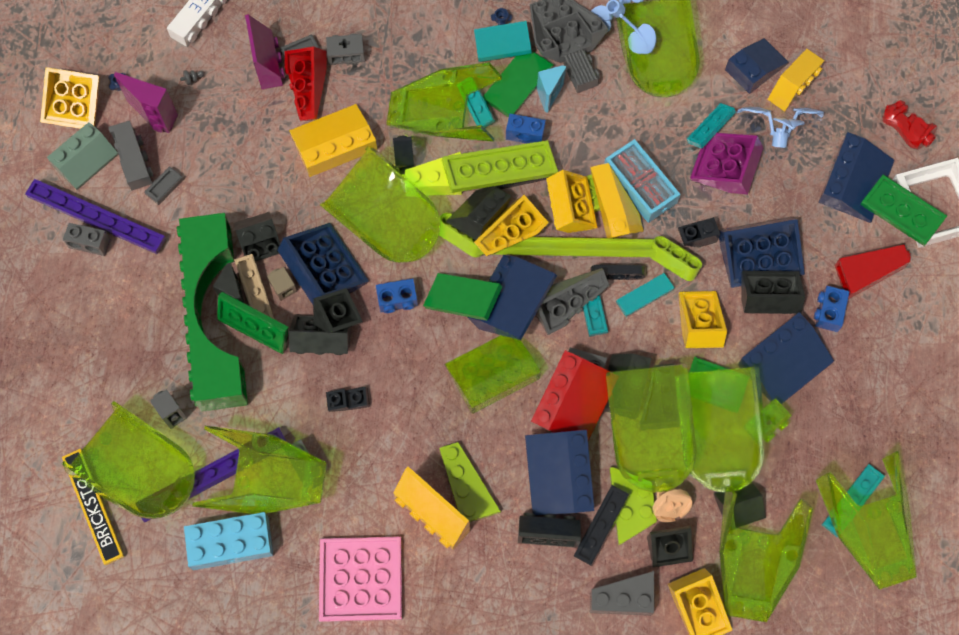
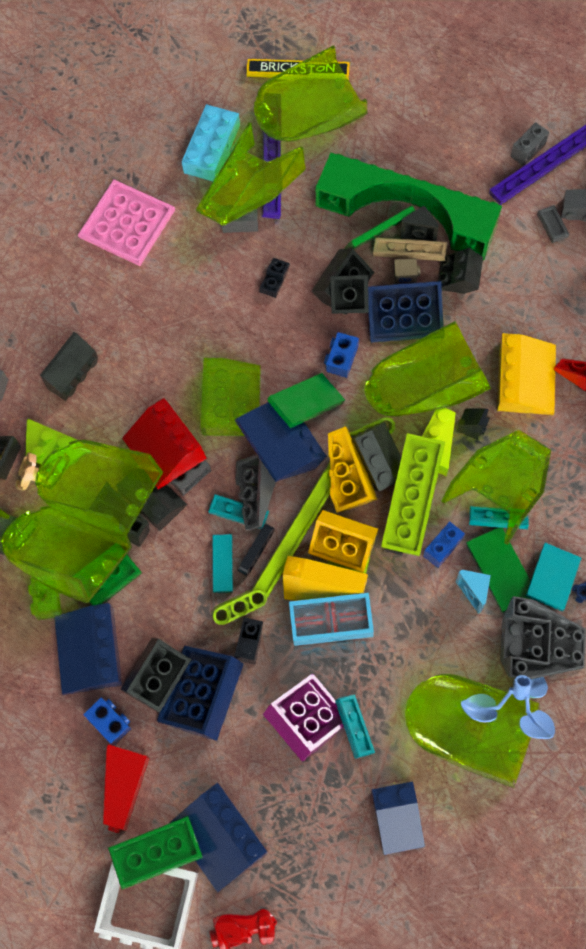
camera: 125 degrees right, 0 degrees up
dark grey brick [150,389,187,429] -> none
yellow slope [394,467,470,550] -> none
lime wing [439,442,501,522] -> none
dark blue slope [525,430,595,515] -> none
dark grey brick [563,49,600,93] -> none
black tile [574,485,630,566] -> none
yellow slope [678,291,727,348] -> none
light blue plant [737,107,824,148] -> none
yellow wedge [767,49,825,112] -> none

